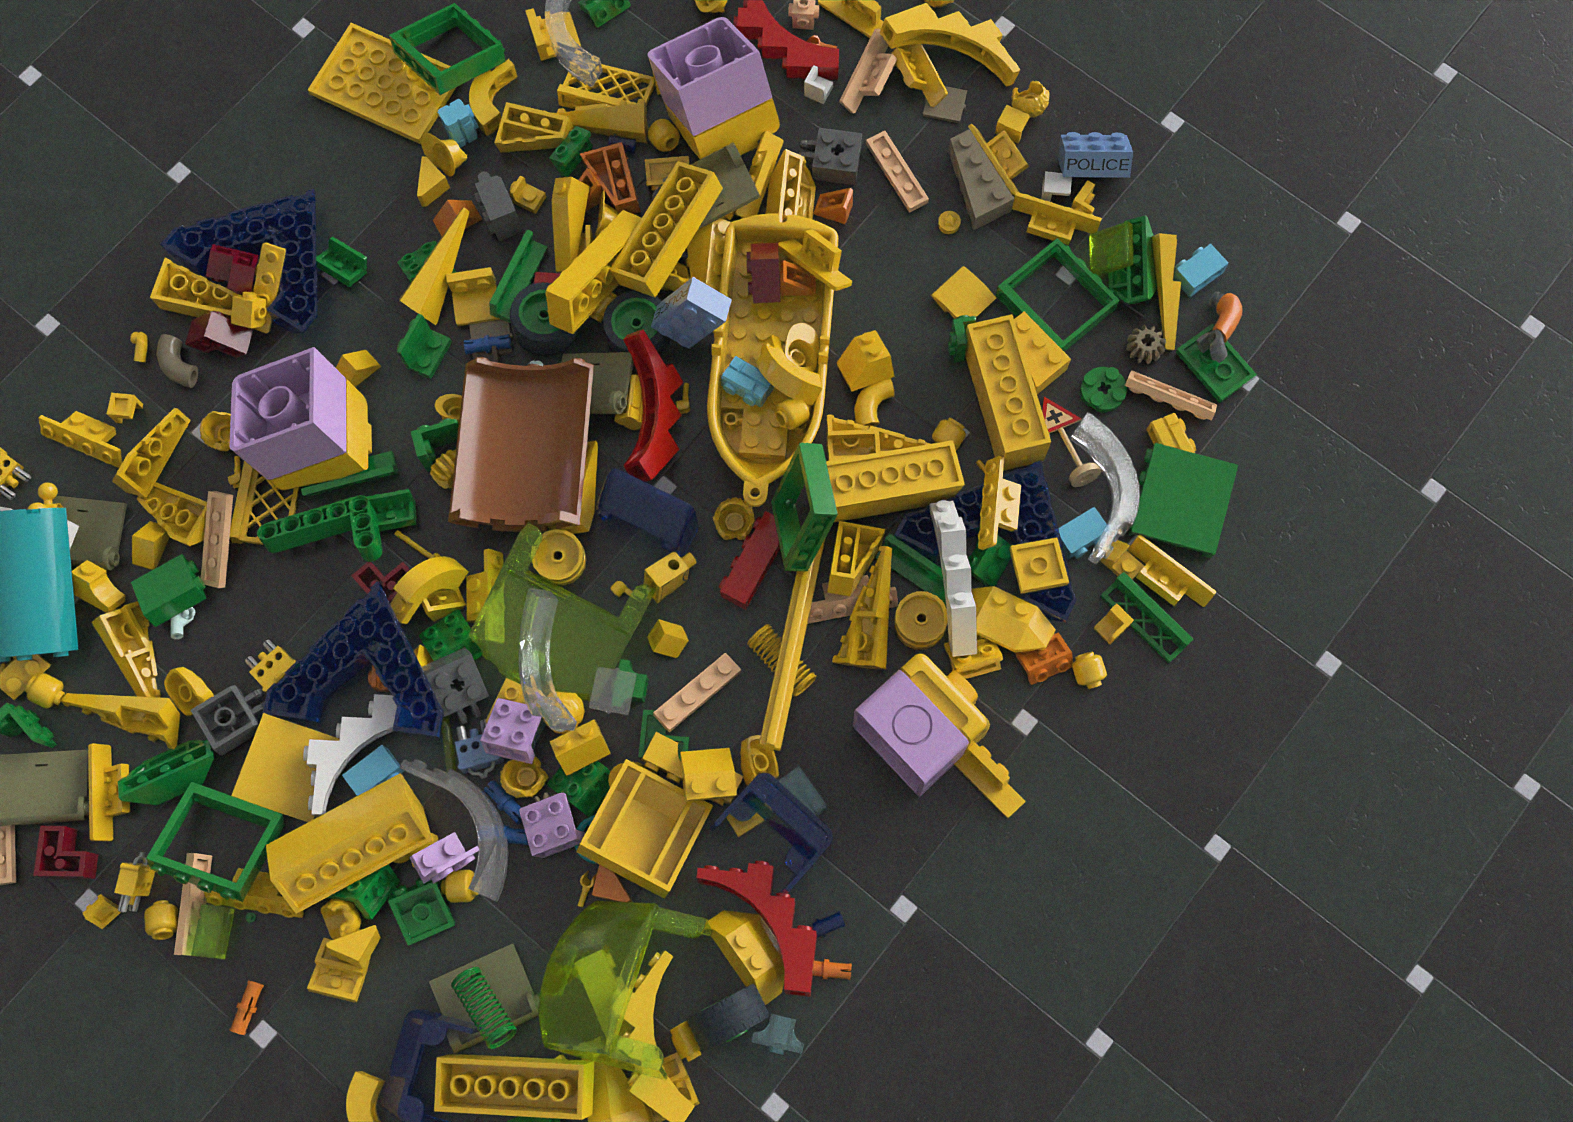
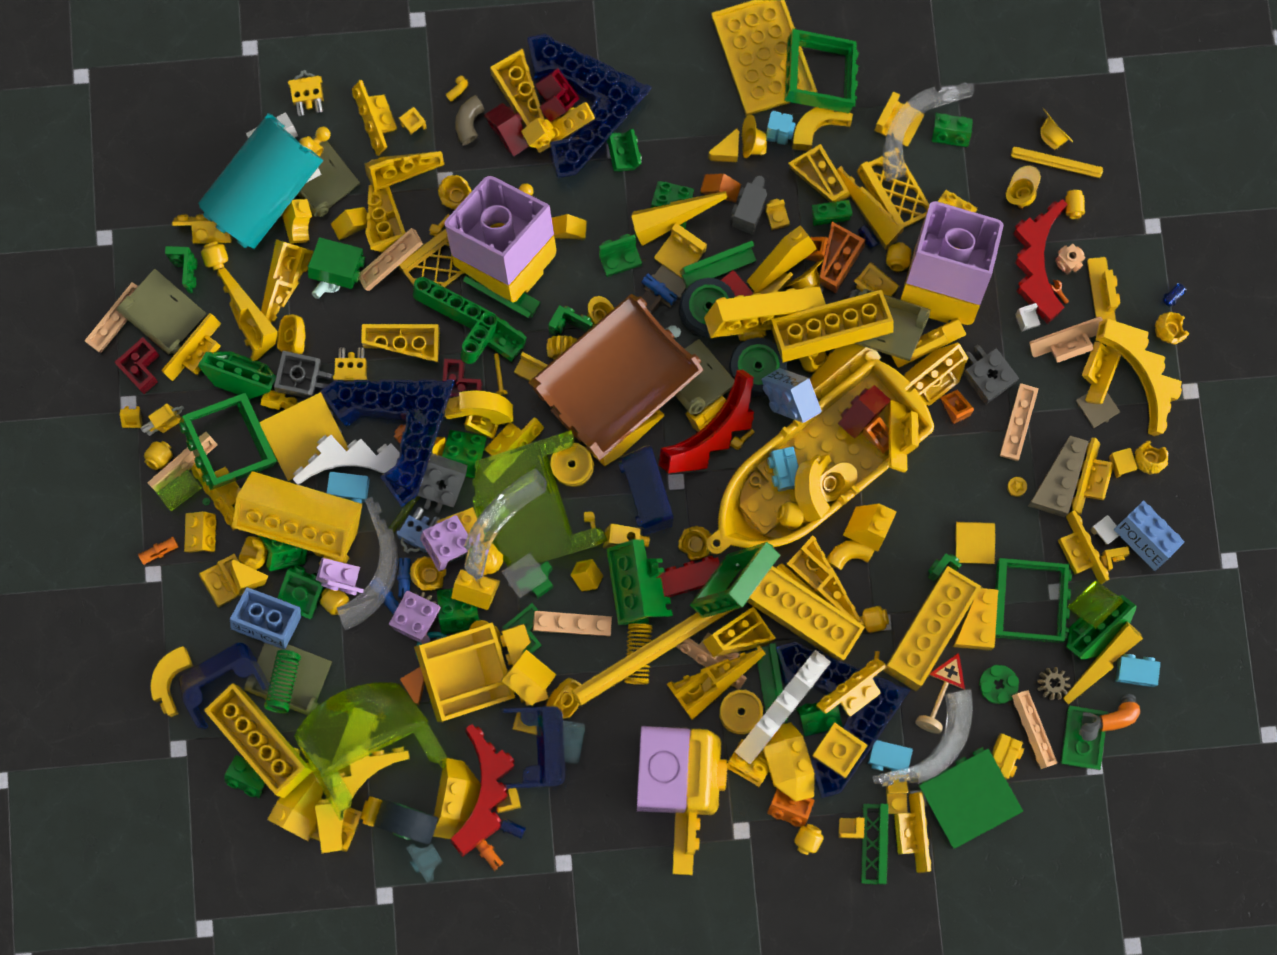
camera: 40 degrees right, 5 degrees up
yellow hand [578,870,597,907] -> none
none -> yellow bracket [184,511,216,553]
none -> medium blue brick [230,587,301,650]
none -> yellow plate [261,390,297,410]
none -> yellow wedge [361,324,440,362]
none -> yellow panel [497,787,521,813]
none -> yellow panel [514,352,548,381]
none -> green piece [607,540,673,625]

